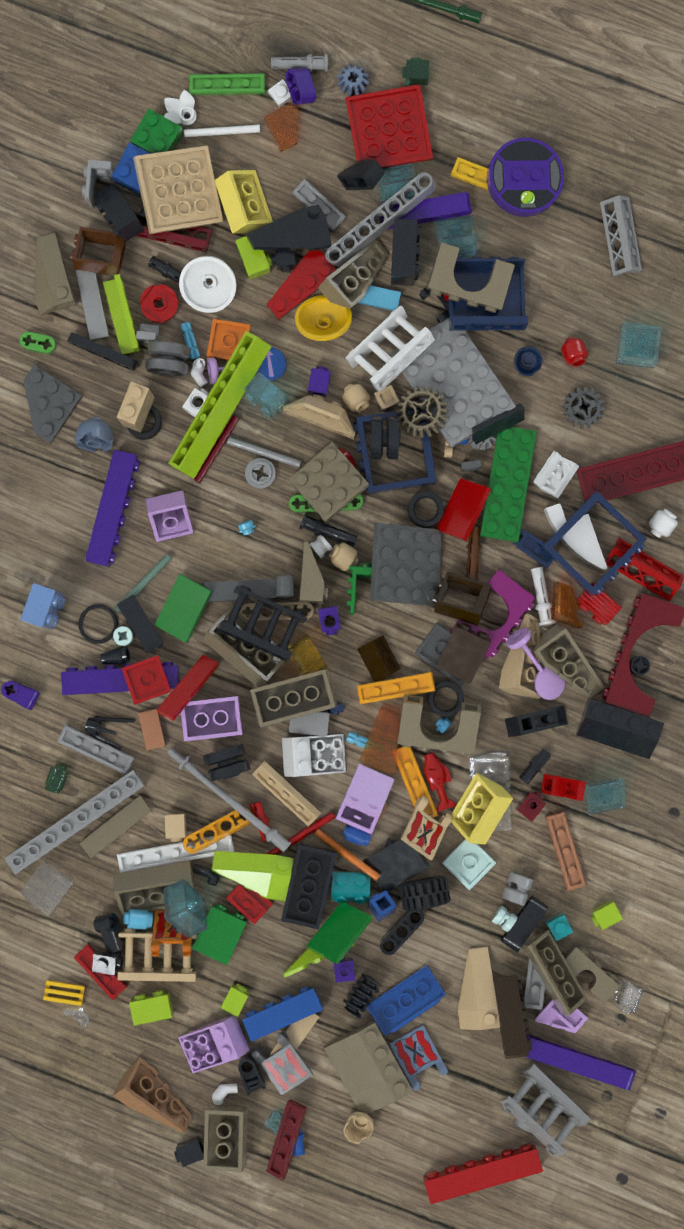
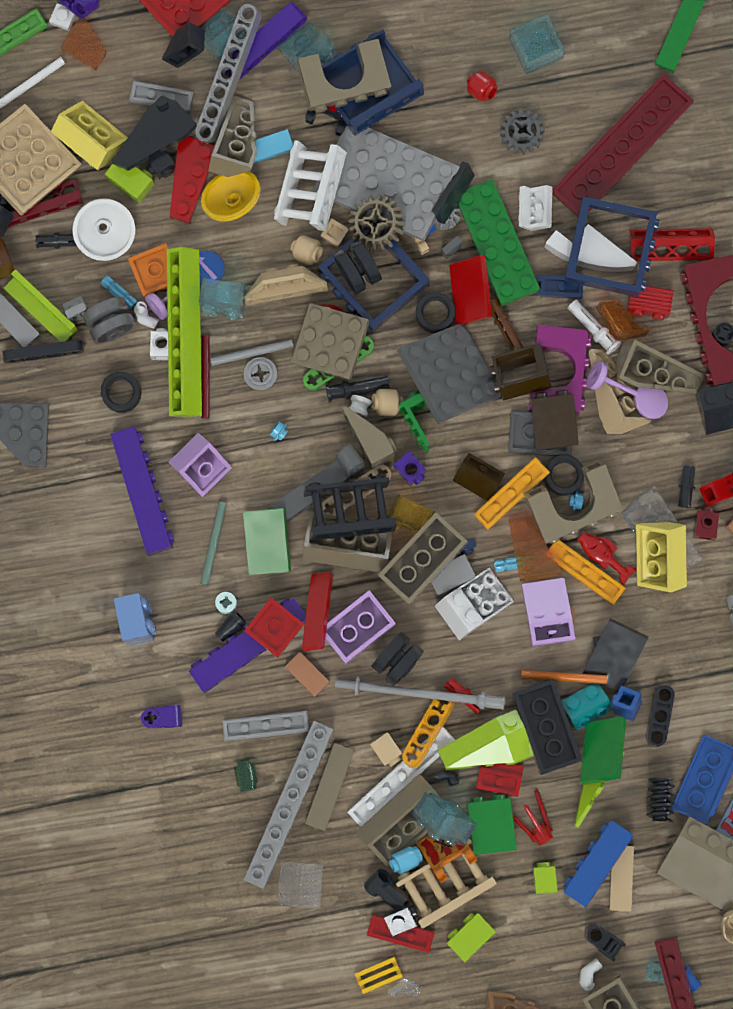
camera: 25 degrees left, 5 degrees down
sand blue cylinder [74,417,113,452] -> none
black piece [79,605,118,644] -> none
black plant [85,716,135,750] -> none
tan brick [116,382,155,433] -> none
black tile [117,595,164,653] -> none
red plate [140,284,179,324] -> none
lavender slope [178,1015,250,1073] -> none
tan plate [252,761,321,827] -> none
flag [252,1031,313,1095] -> none
red bar [267,811,336,855] -> none
dark purple brick [308,366,331,397] -> none
dark purple brick [334,958,355,982] -> none
blue brick [343,824,372,846] -> none
black brick [391,219,421,286] -> none
black tyre [399,876,451,911] -> none
tan flag [401,796,453,860] -> none
light aqua tile [442,839,496,890] -> none
black slope [505,705,568,737] -> none
dark blue hair [513,346,543,376] -> none
white head [649,508,678,538] -> none
none -> red plant [513,790,553,846]

